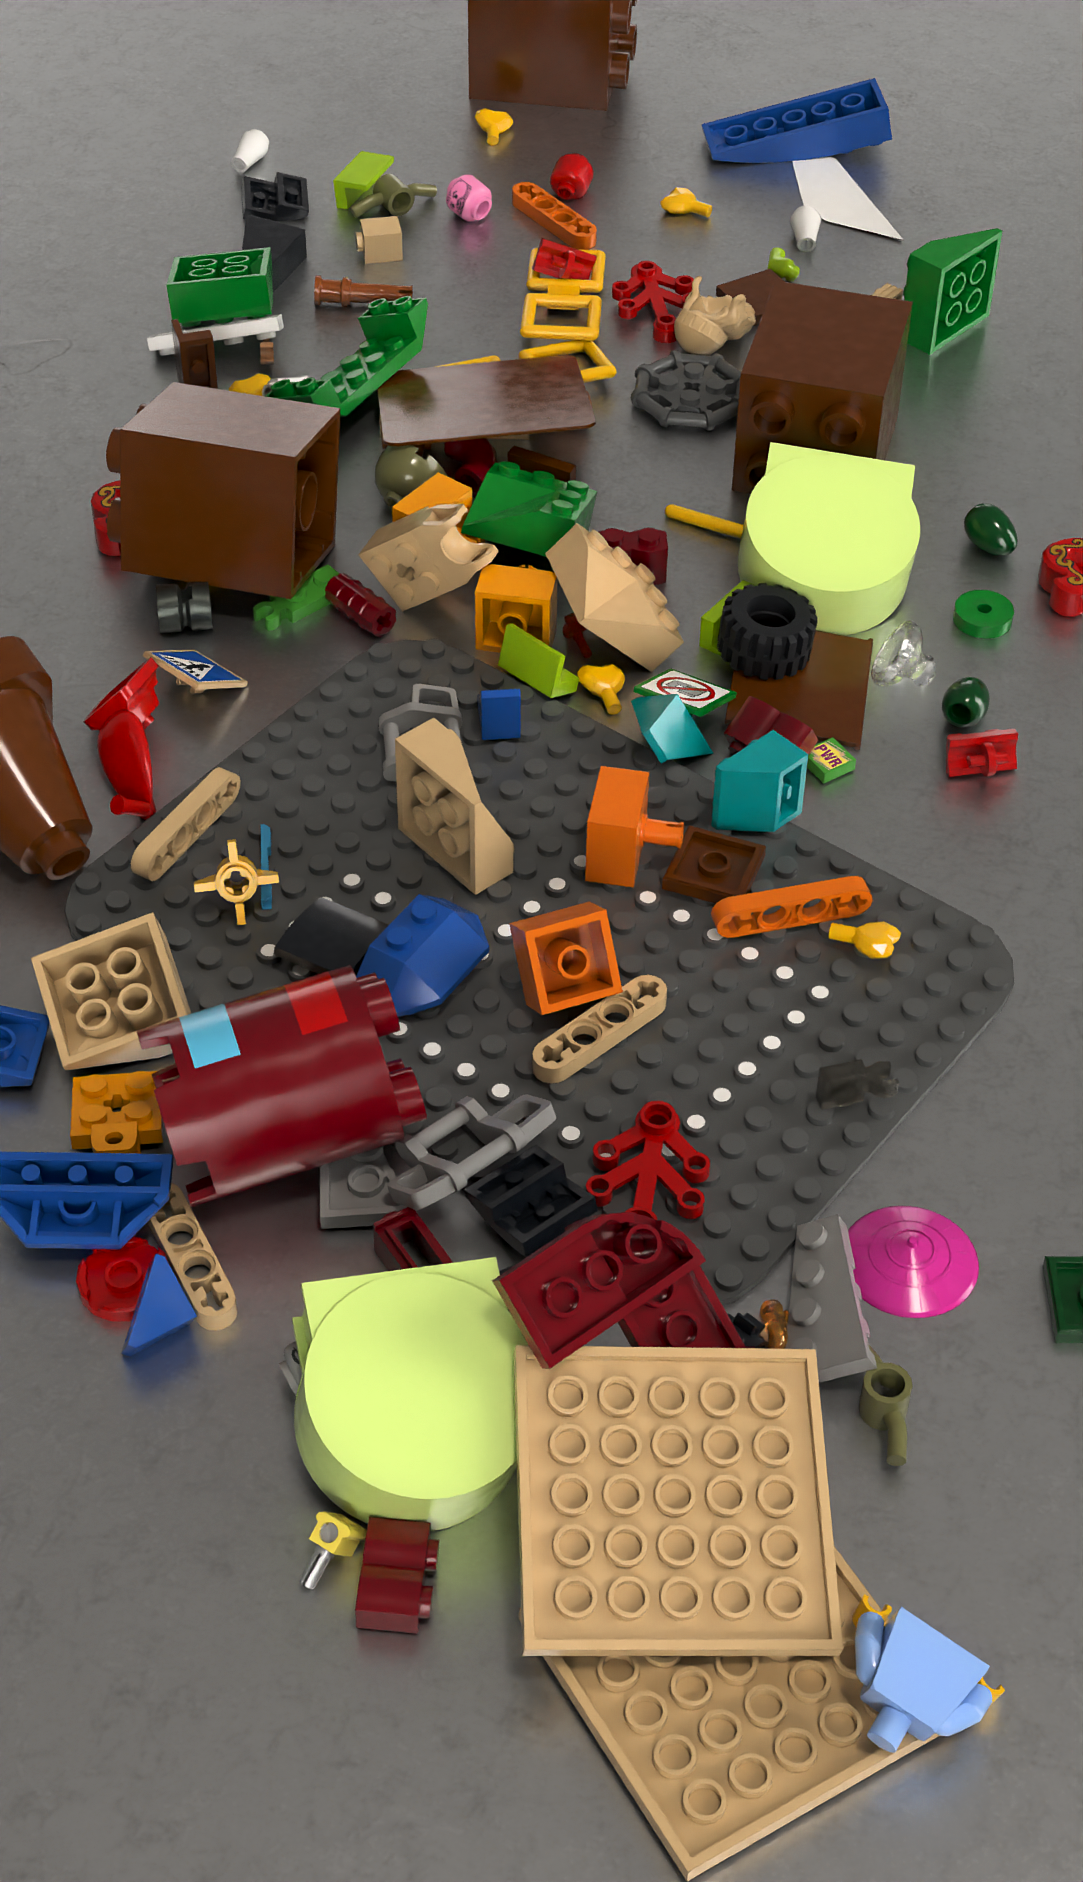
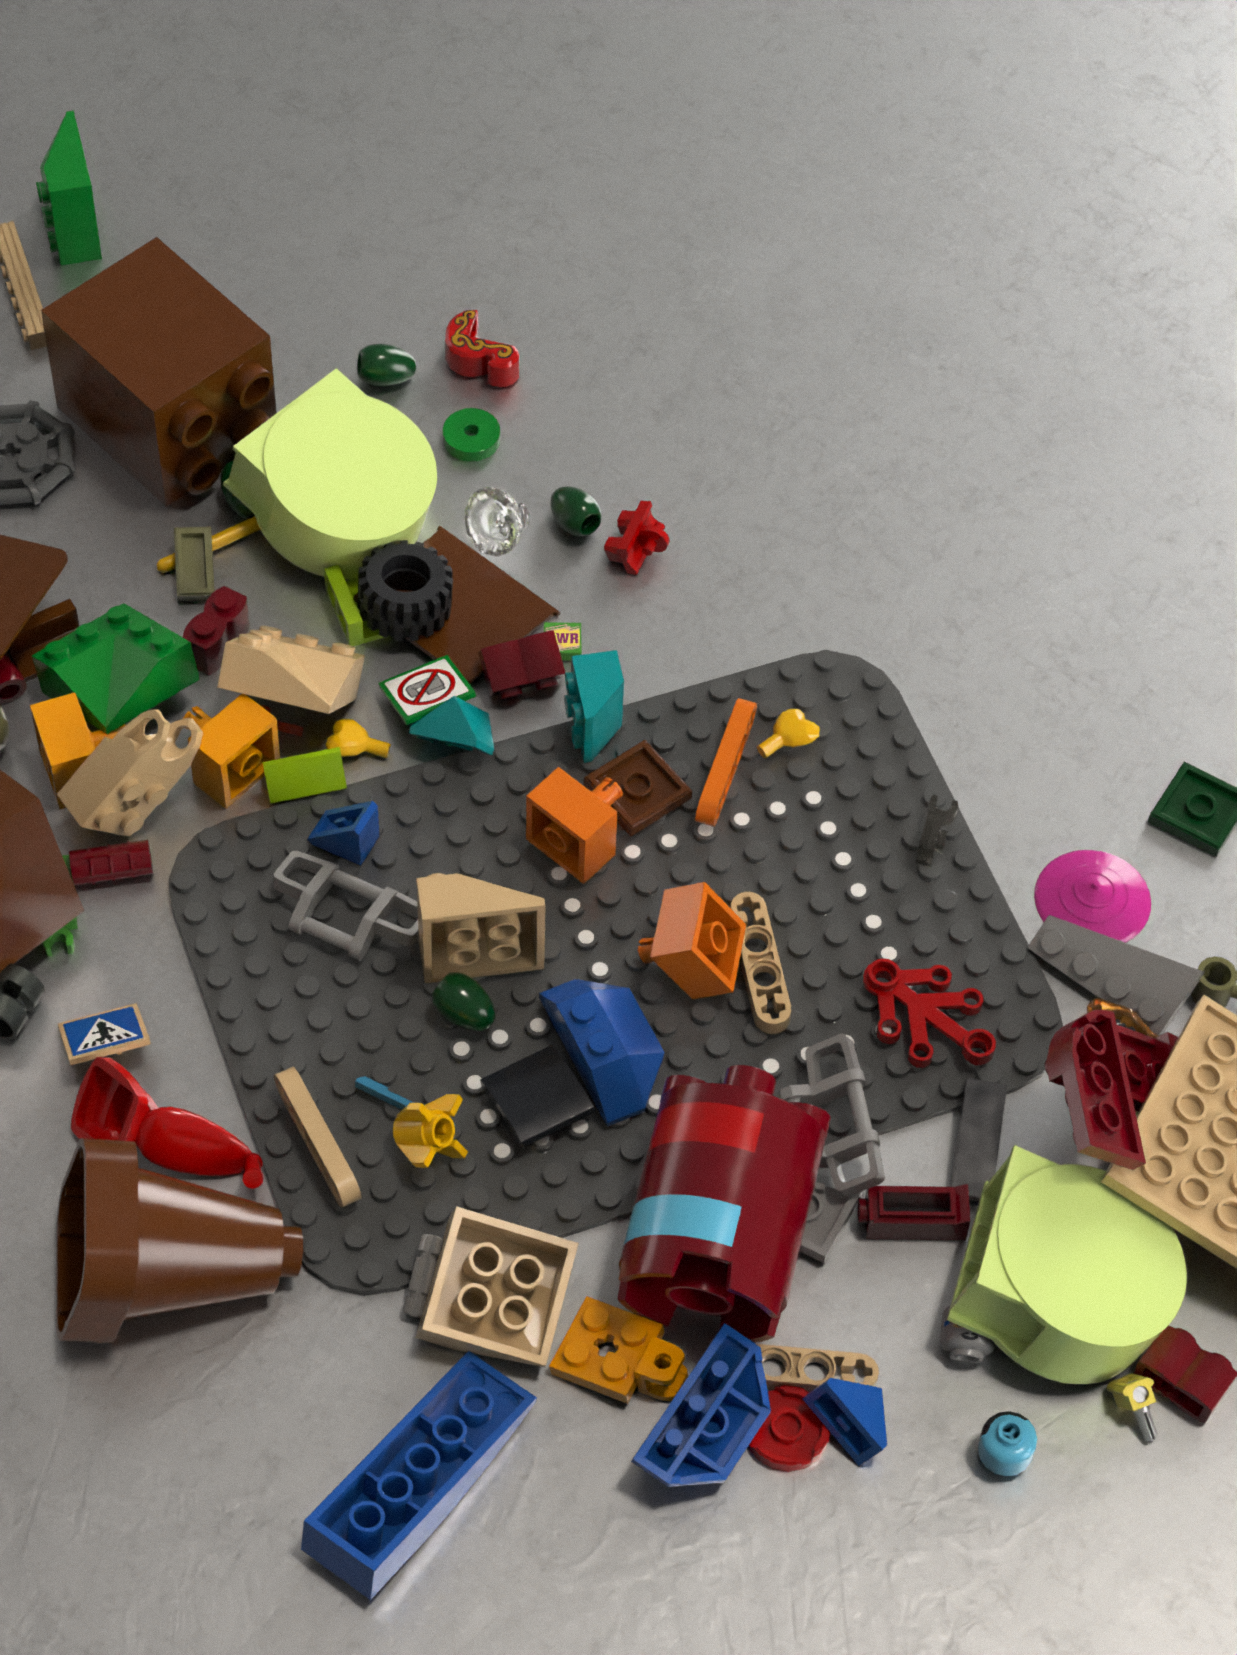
camera: 60 degrees left, 10 degrees up
black slope [464,1145,598,1257] -> none
none -> olive tile [174,527,215,601]
none -> dark green animal [432,972,496,1031]
none -> medium azure head [978,1411,1038,1476]

